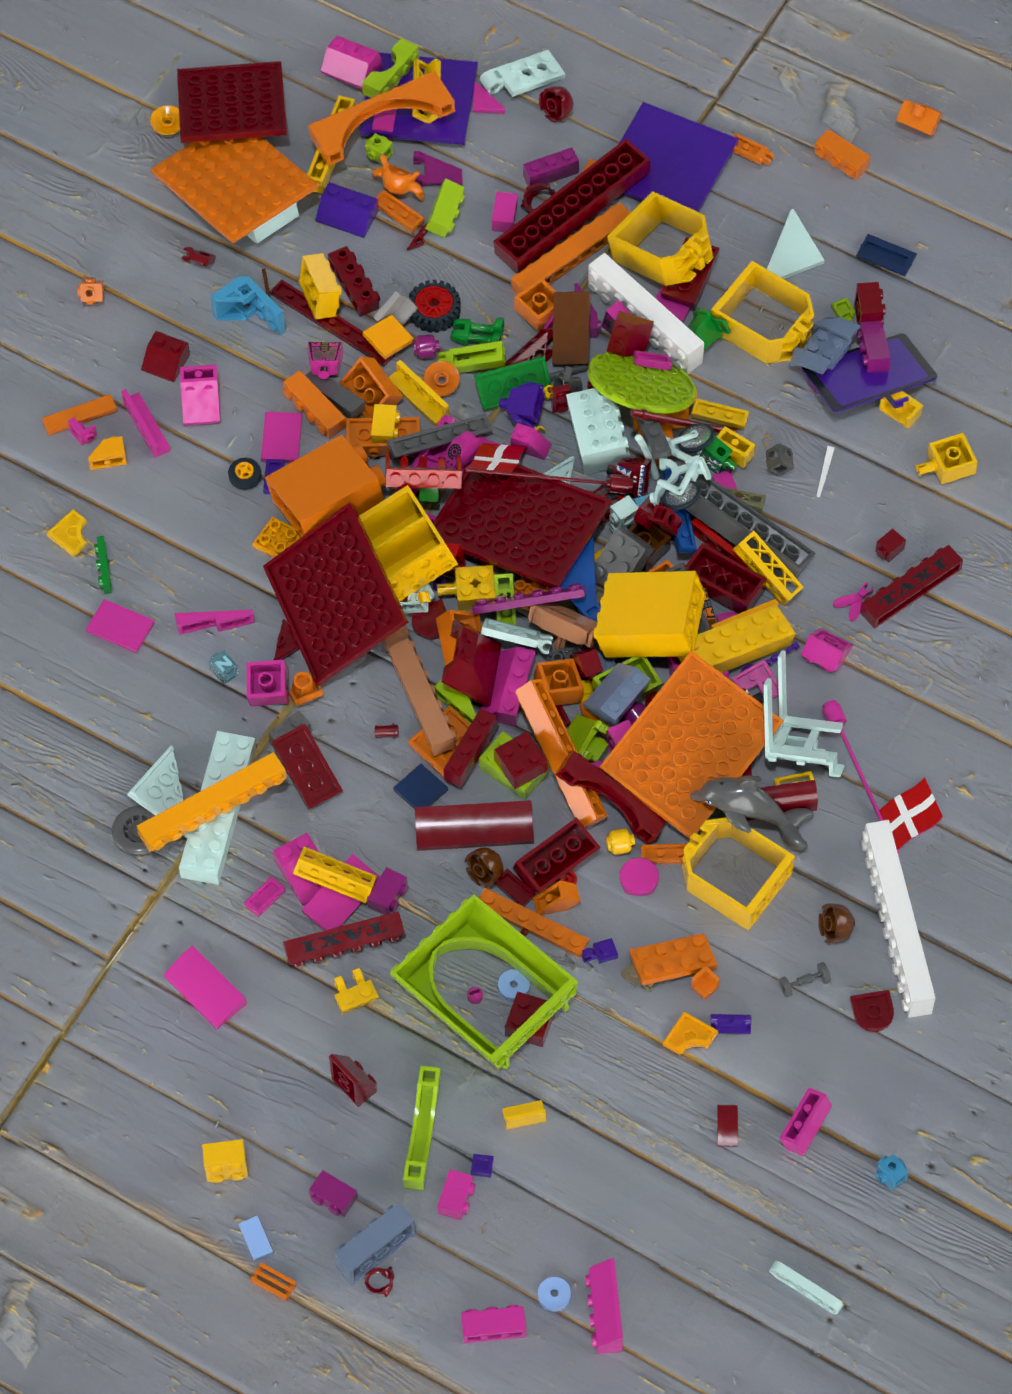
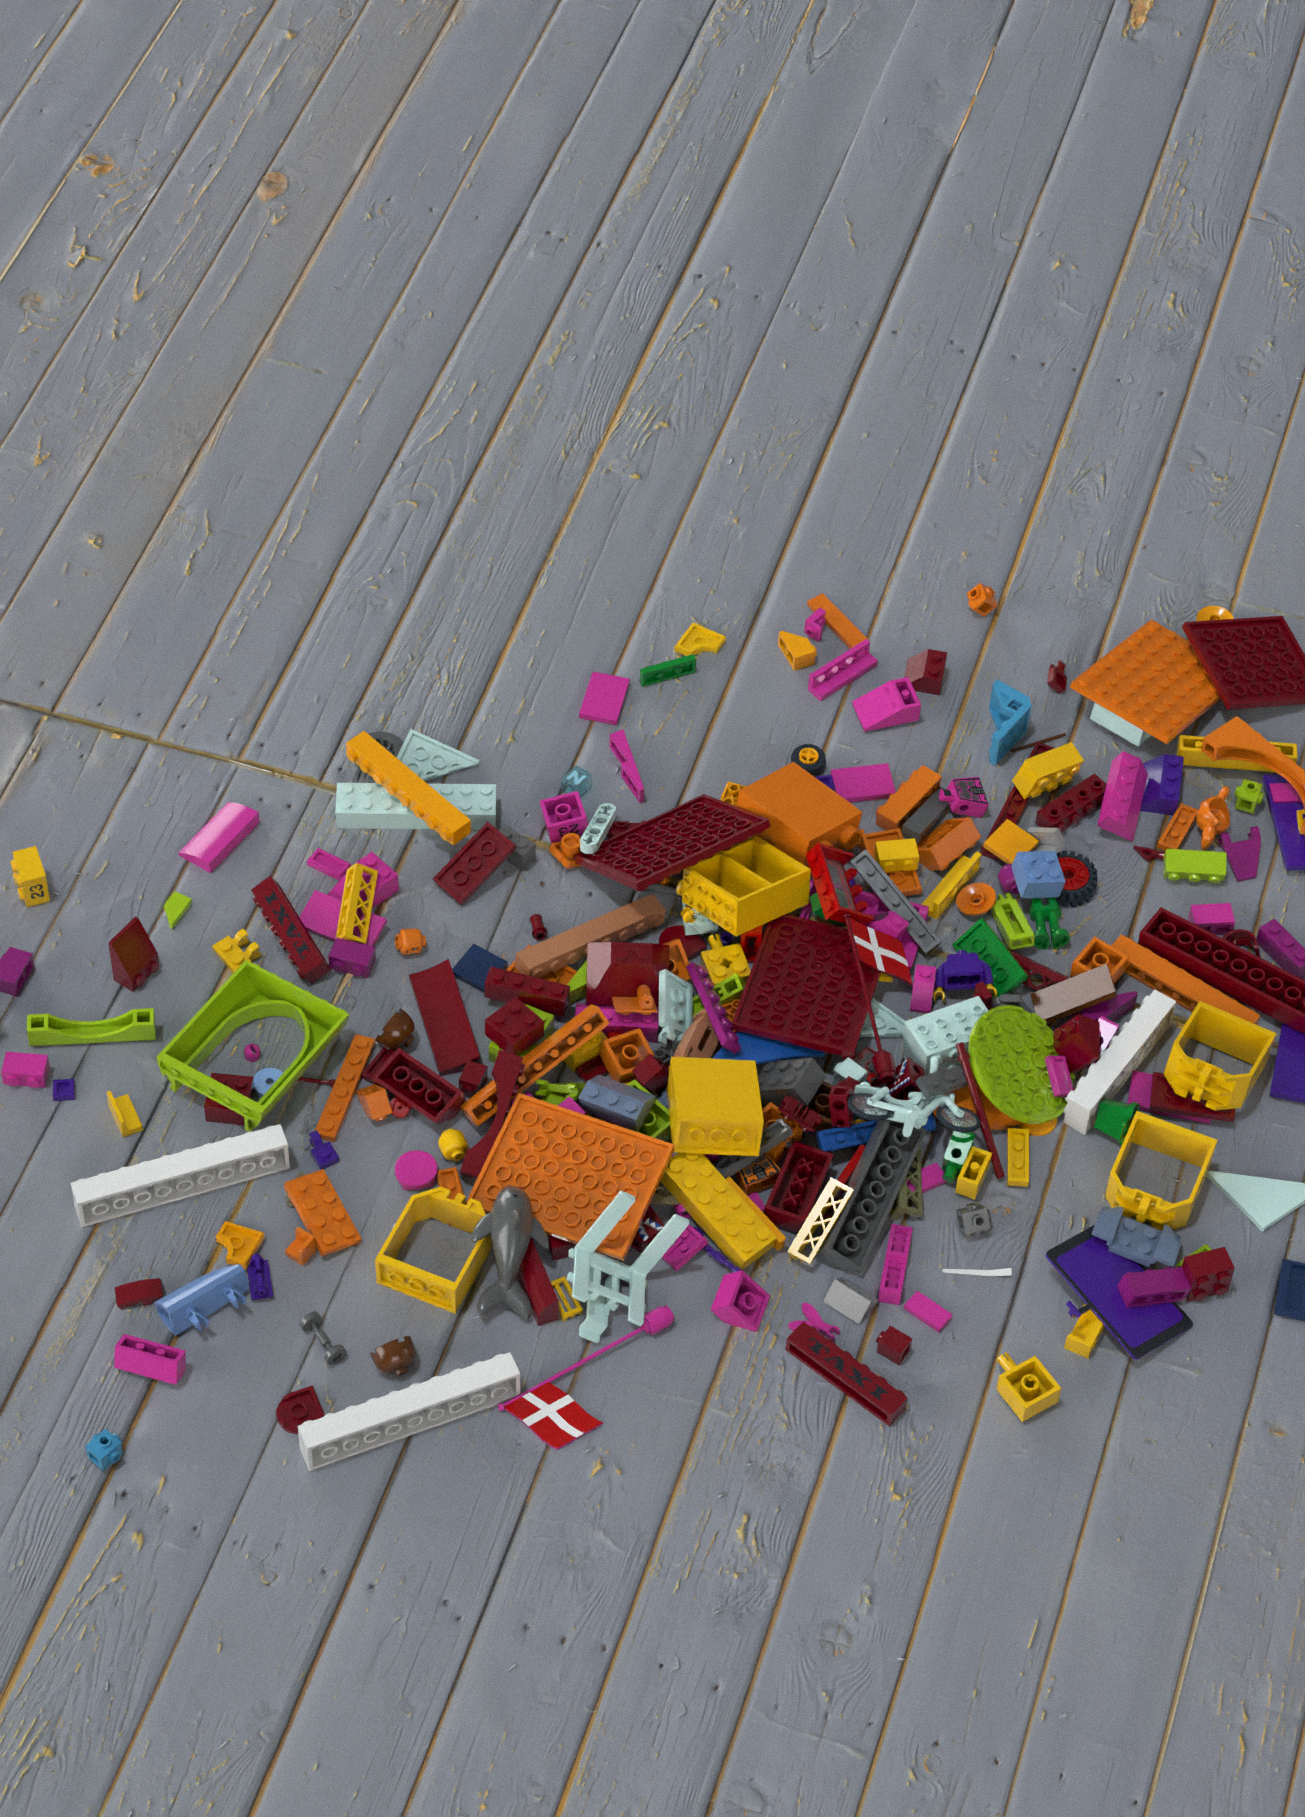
camera: 75 degrees right, 10 degrees down
none -> white brick [71,1124,290,1228]
none -> medium blue piece [154,1264,250,1336]
none -> lime tile [164,891,192,929]
none -> orange head [395,928,426,955]
none -> dark red brick [459,1060,488,1096]
none -> light aqua beam [580,803,616,854]
none -> orange hinge [612,985,657,1015]
none -> dark red hinge [777,1096,822,1132]
none -> light grey panel [824,1277,878,1323]
none -> dark pink slope [878,1224,913,1305]
none -> dark pink tile [904,1291,953,1333]
none -> medium blue brick [1011,851,1065,898]
none -> dark pink slope [1097,751,1148,841]

